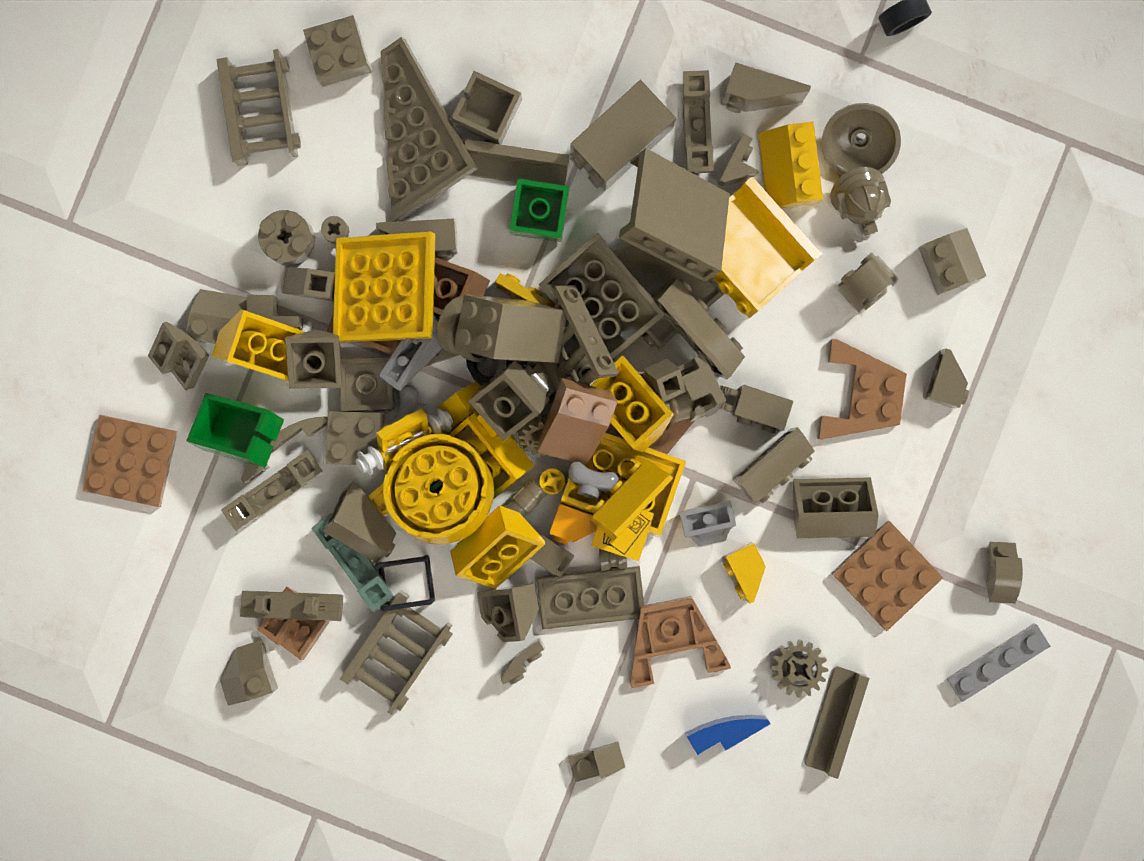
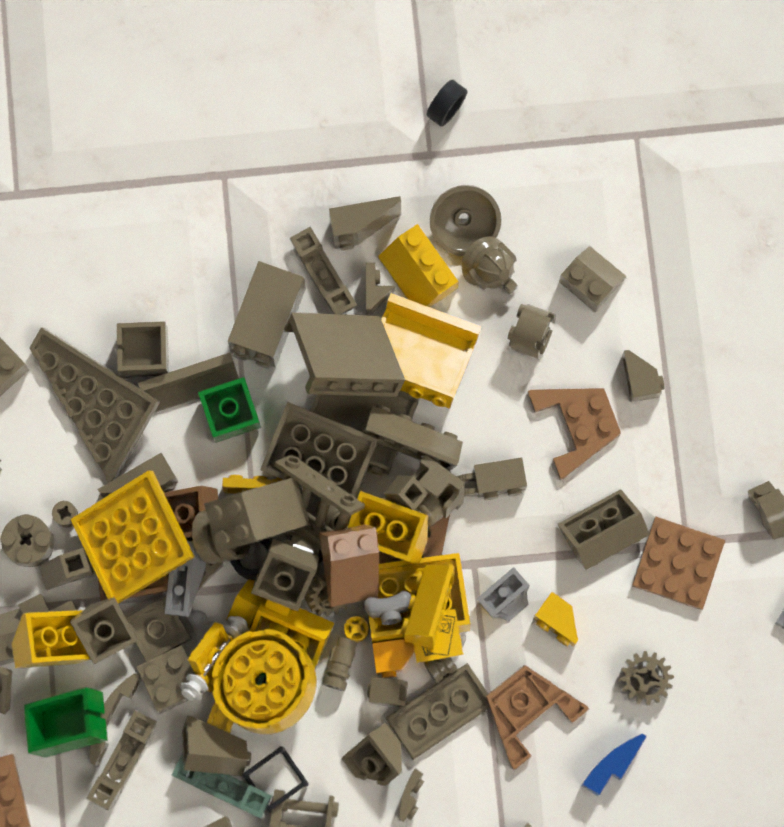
camera: 30 degrees left, 10 degrees down
yellow slope [450,505,545,589] -> none
dark tan slope [733,427,815,503] -> none
dark tan panel [805,666,870,779] -> none

